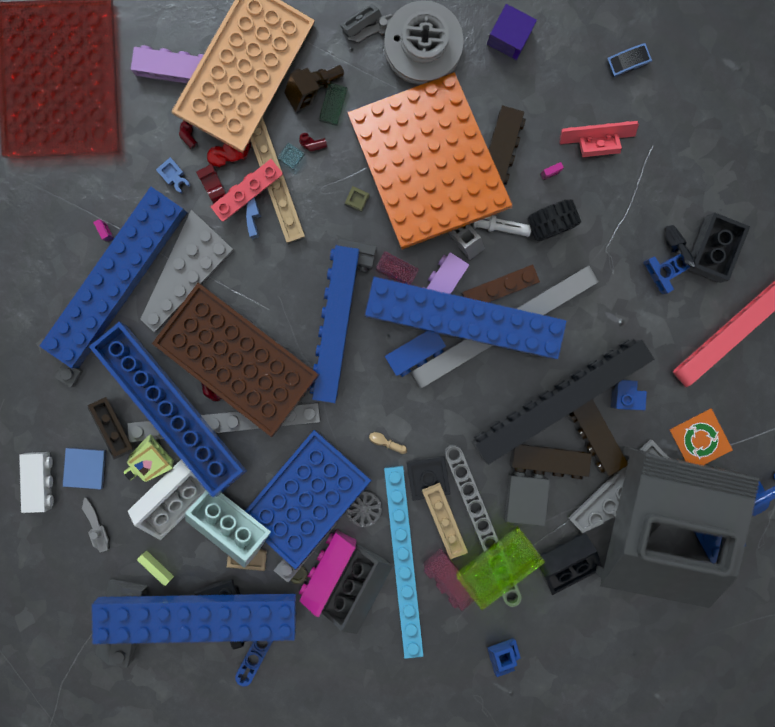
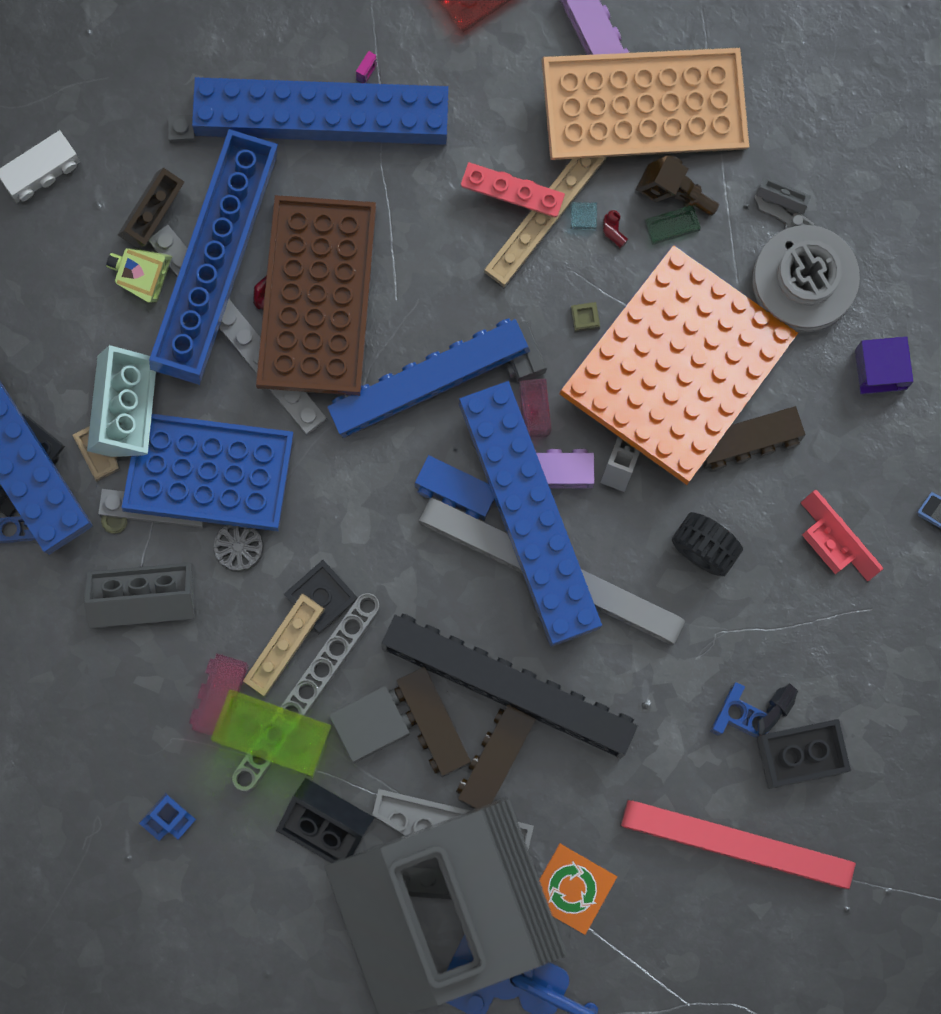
camera: 50 degrees right, 10 degrees down
medium blue tile [63,448,106,489] -> none
light grey piece [81,498,109,553] -> none
white slope [128,460,206,540] -> none
yellowish green tile [137,551,174,586] -> none
light grey wing [140,210,234,333] -> none
medium blue plate [156,157,191,194] -> none
dark red arm [179,120,198,149] -> none
dark red leg [196,164,227,204] -> none
red animal [207,142,251,167] -> none
medium blue slope [246,198,261,239] -> none
dark pink slope [298,529,356,617] -> none
tan piece [369,432,407,454] -> none
medium azure plate [384,466,424,659] -> none
reddish brown plate [462,264,540,303] -> none
white pin [472,215,531,237] -> none
dark pink tile [540,162,564,180] -> none
blue brick [611,380,647,411] -> none

